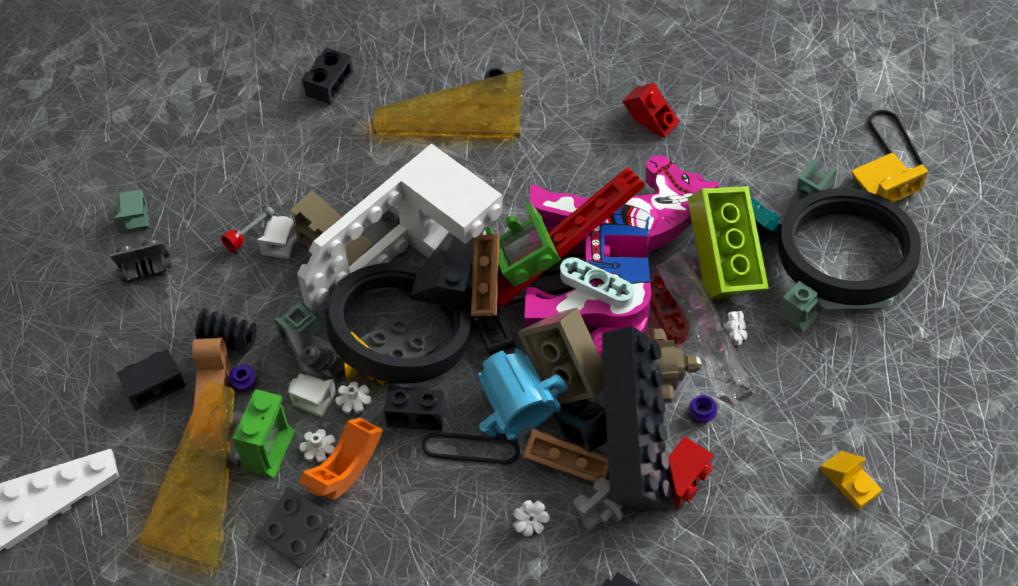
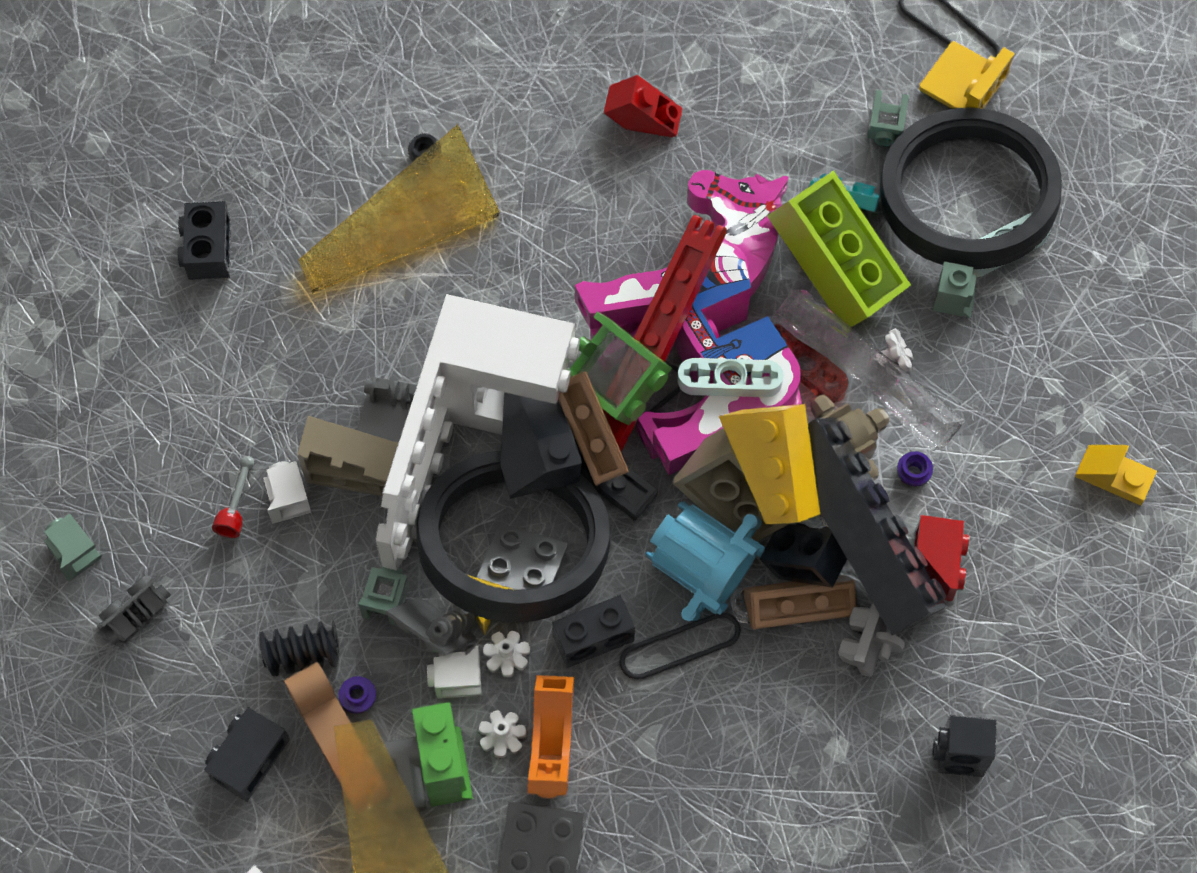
camera: 30 degrees left, 10 degrees up
white plant [513,500,550,537] -> none
none -> yellow wedge [718,404,820,524]

